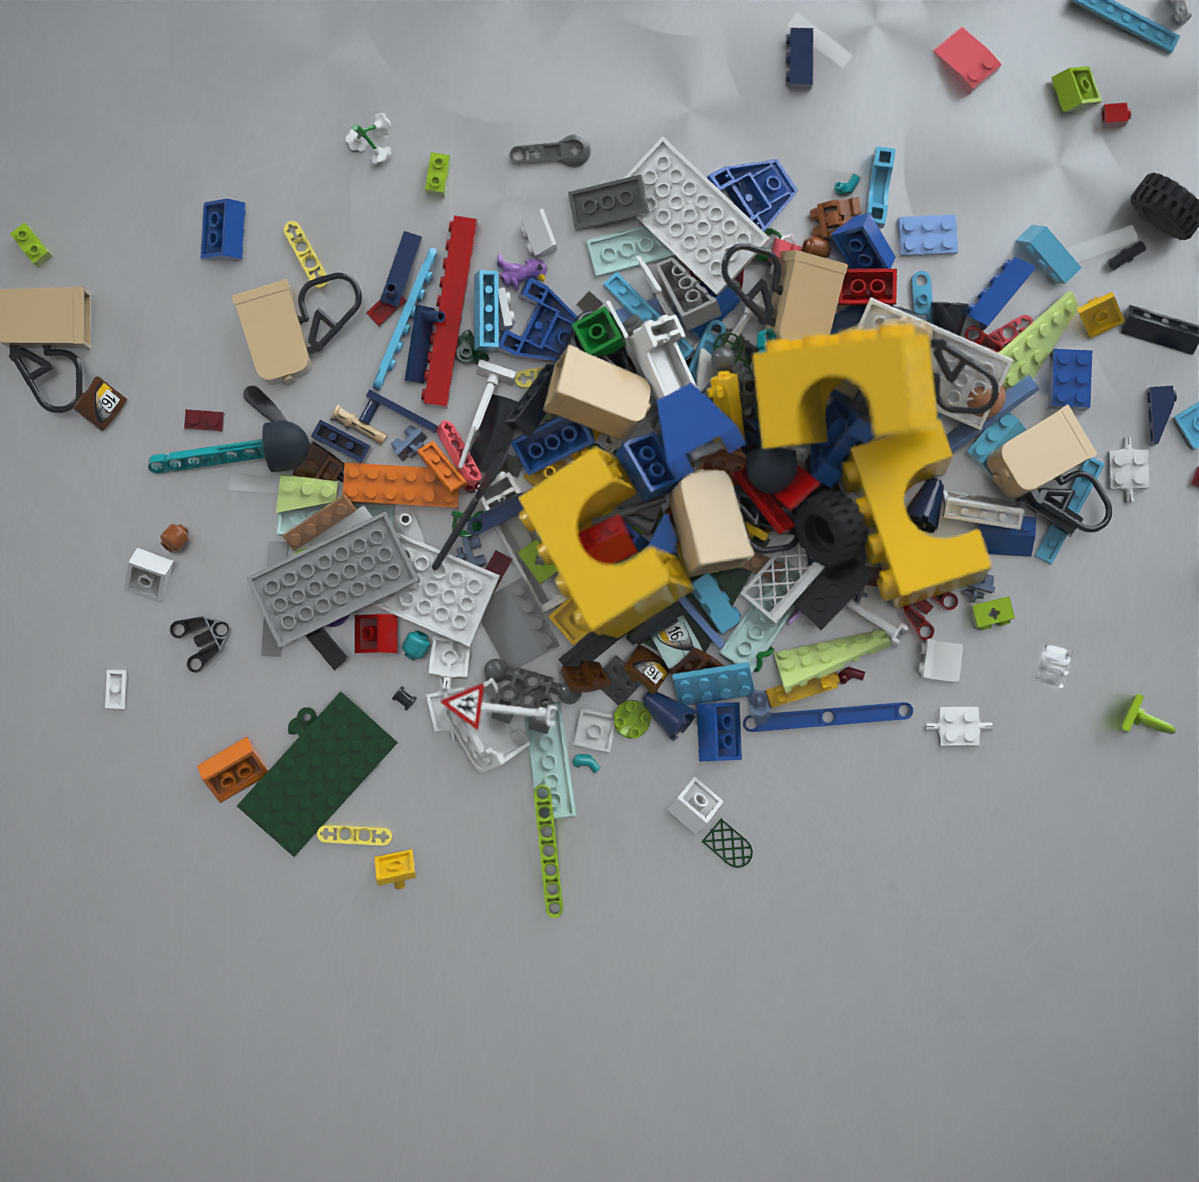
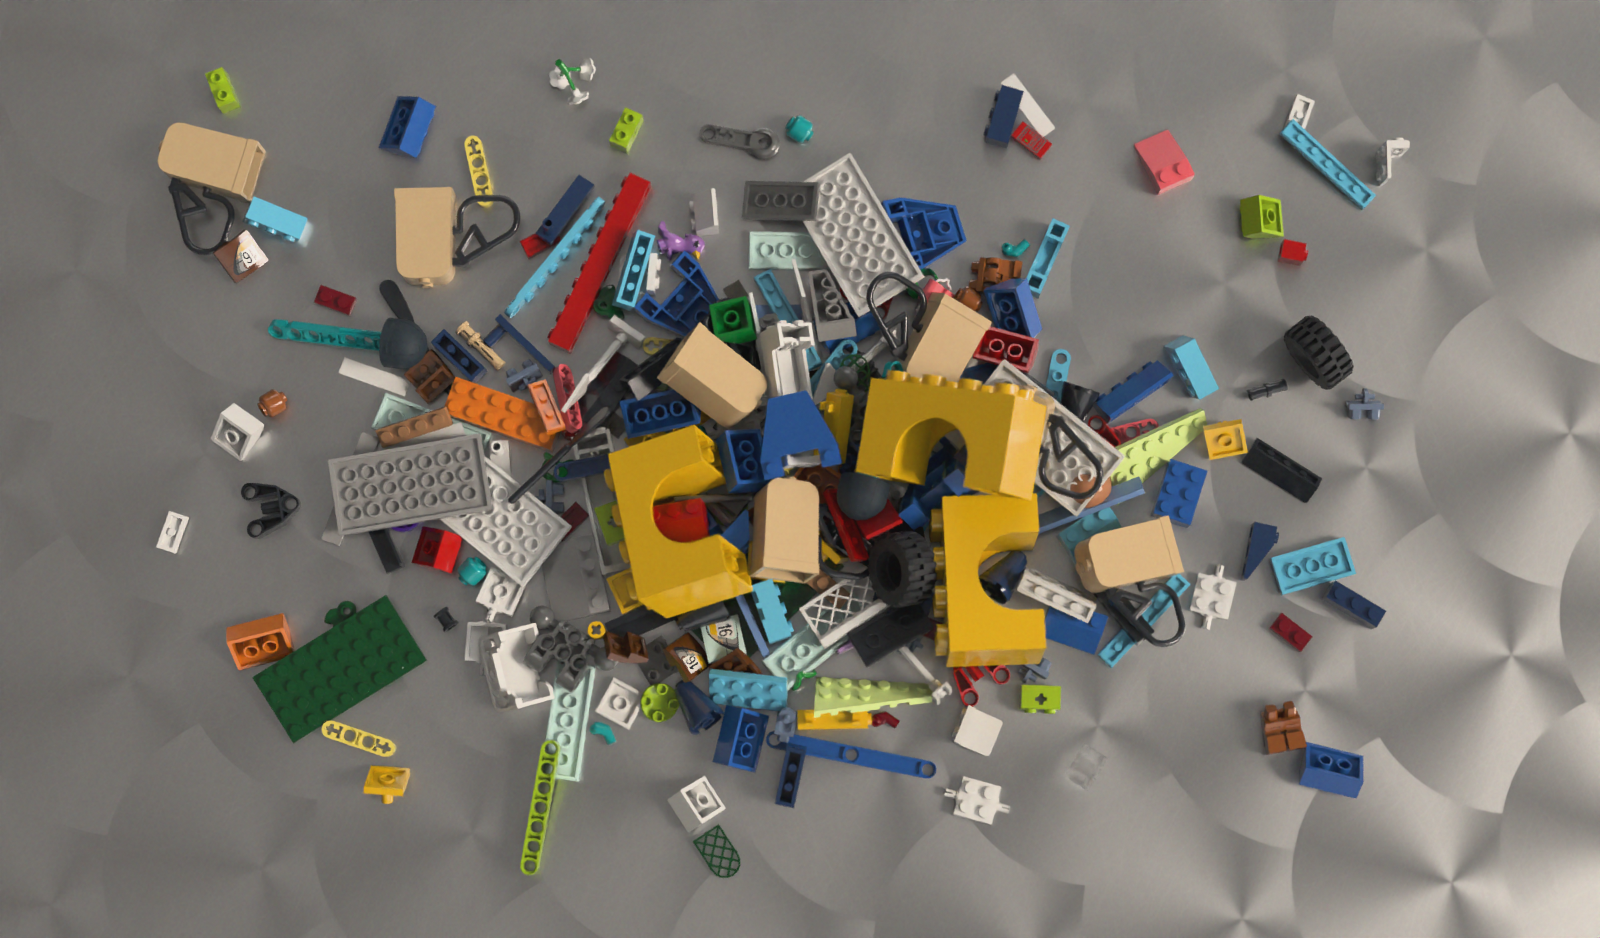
camera: 20 degrees right, 5 degrees down
yellowish green wing [276,474,338,513] -> none
dark blue piece [405,305,445,384] -> none
piece [441,683,557,730] -> none
light blue plate [898,215,958,256] -> none
white sticker [1067,225,1139,263] -> none
lime tile [1120,693,1176,735] -> none
none -> medium azure wedge [242,196,308,243]
none -> yellow bush [588,621,606,640]
none -> dark blue brick [775,743,807,808]
none -> teal head [785,115,814,143]
none -> red tile [1011,121,1052,160]

